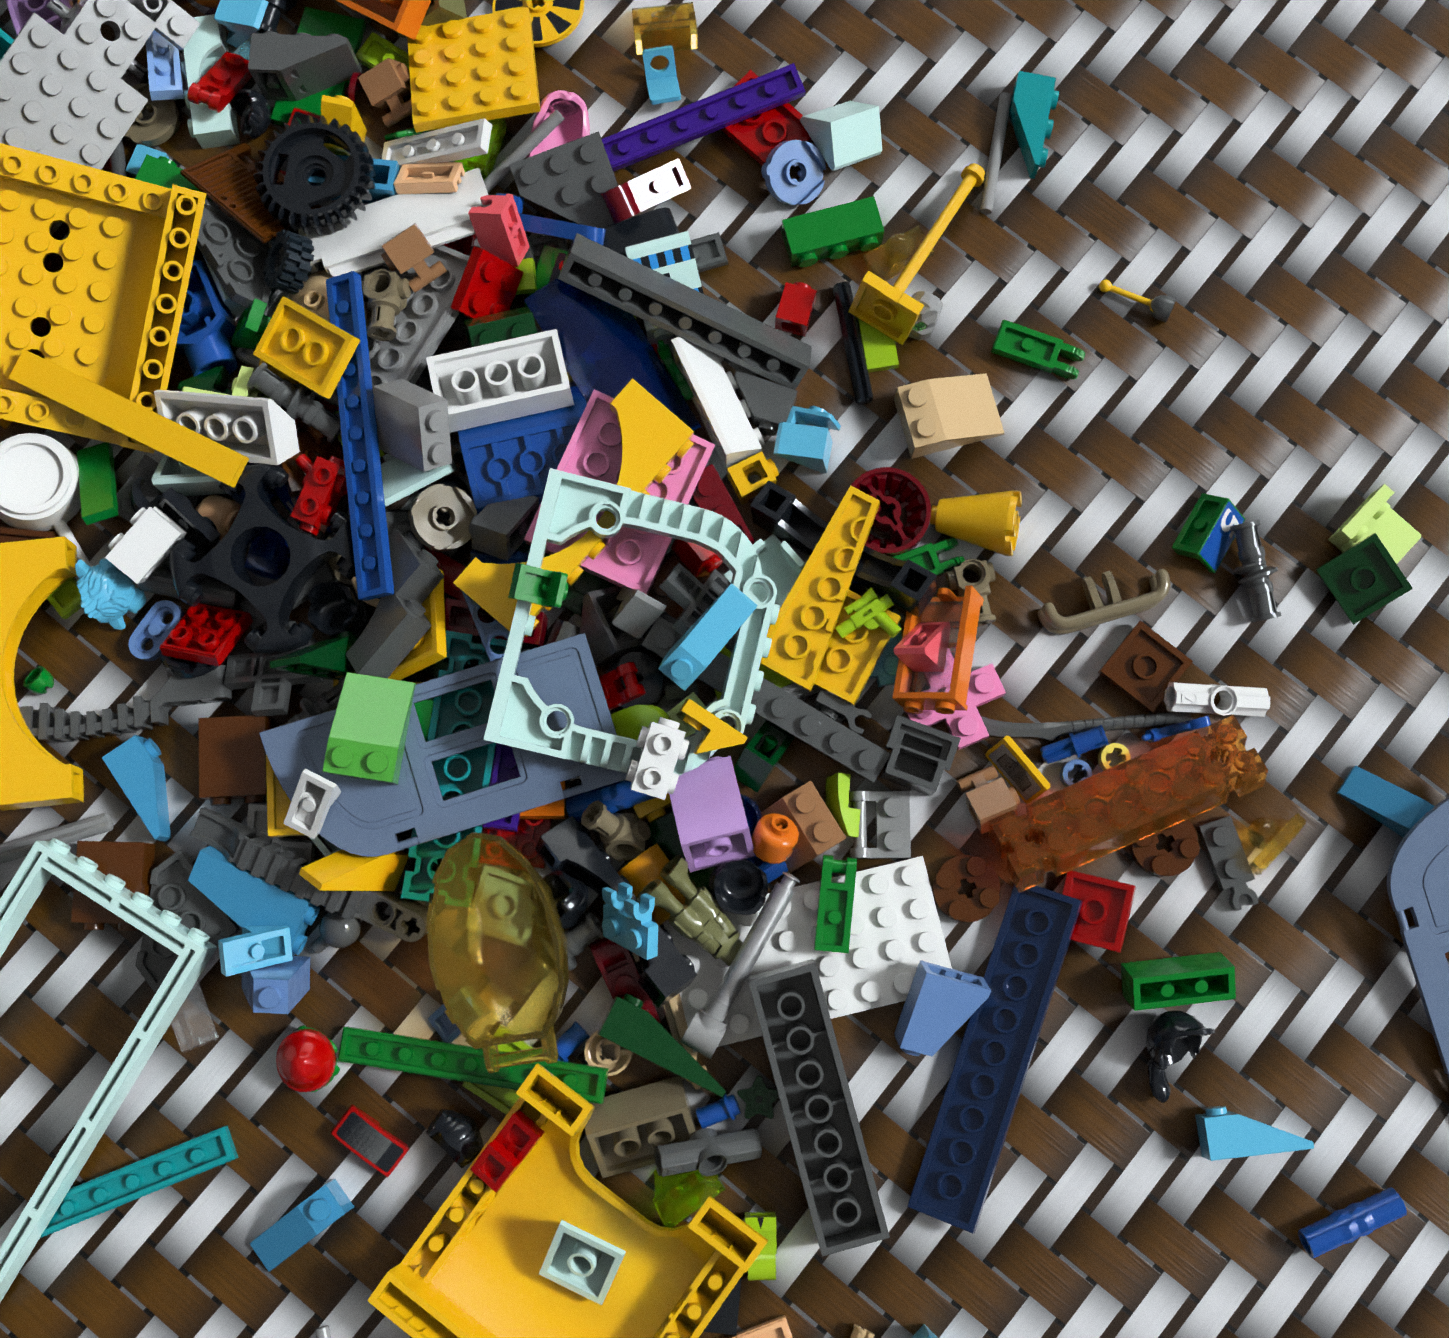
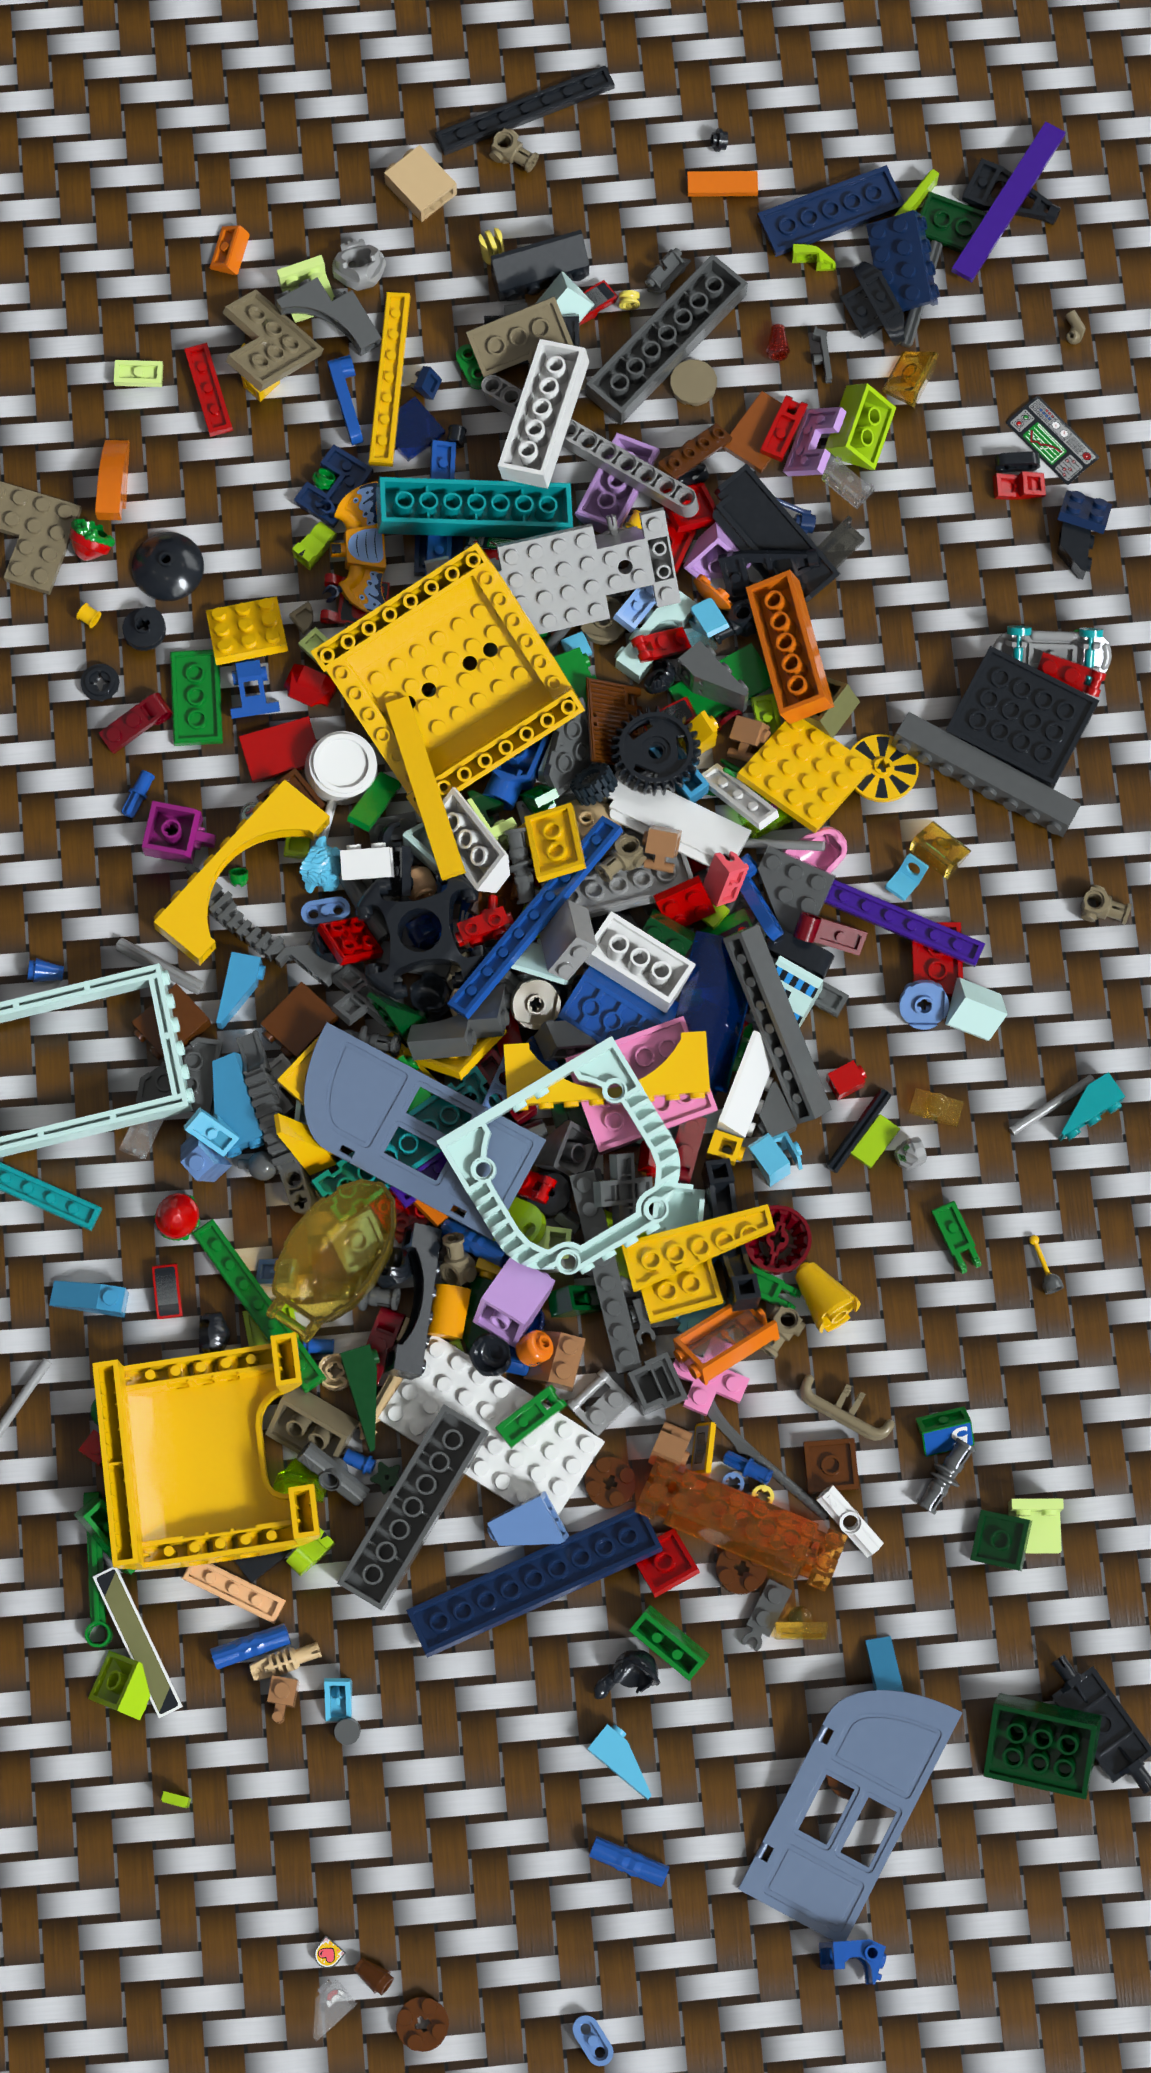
camera: 40 degrees right, 5 degrees down
white slope [283,768,341,839] -> none
bright green slope [322,672,416,785] -> none
light nougat tile [394,162,465,194] -> none
red slope [470,1109,545,1192] -> none
green bracket [508,563,568,608] -> none
light aqua slope [539,1220,626,1305] -> none
medium azure plate [602,882,658,960] -> none
light grey slope [612,587,666,638] -> none
white brick [626,717,689,800] -> none
olive piece [636,854,743,966] -> none
medium azure slope [658,583,757,691] -> none
yellow slope [680,699,748,754] -> none
flat silver piece [680,872,800,1059] -> none
green brick [781,196,884,267] -> none
lime slope [825,772,861,838] -> none
lime piece [835,588,902,638] -> none
yellow tile [848,163,985,345] -> none
coral slope [893,622,951,672] -> none
tan slope [894,373,1004,459] -> none
blue piece [1141,715,1211,743] -> none

